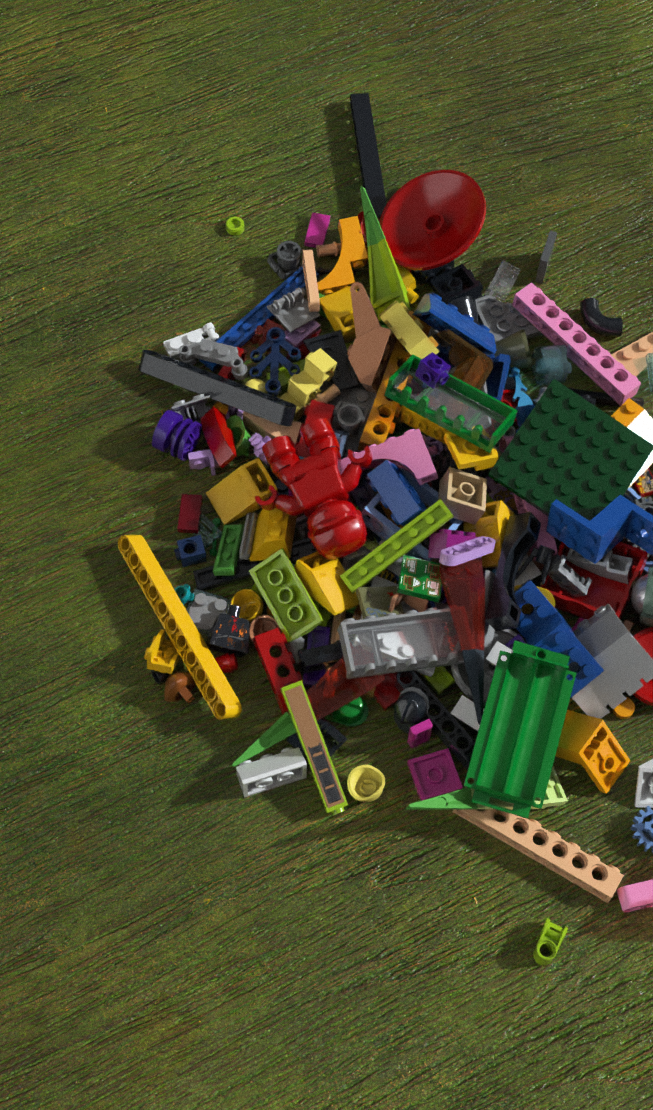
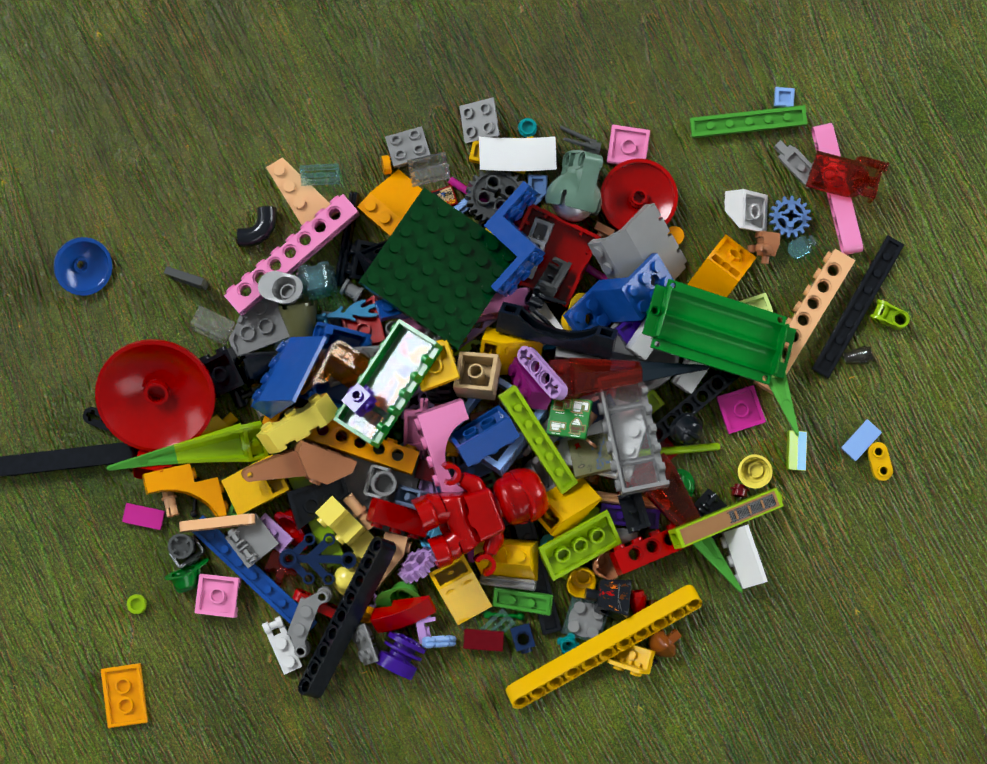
camera: 85 degrees left, 20 degrees up
dark pink tile [407,719,433,748] -> none
none -> blue dish [54,237,112,296]
none -> light orange tile [101,663,148,728]
none -> green piece [164,558,209,593]
none -> bright pink panel [195,574,242,618]
none -> light grey piece [258,271,303,305]
none -> light blue axle [422,635,457,648]
none -> lime piece [638,443,721,457]
none -> dark red plate [730,484,749,498]
none -> nougat piece [747,231,781,264]
none -> slope [786,430,807,471]
none -> clear light blue arm [787,235,817,259]
none -> black tile [811,235,905,379]
none -> light blue tile [841,419,882,461]
none -> clear smoke cone [844,345,873,365]
none -> yellow plate [867,442,893,481]

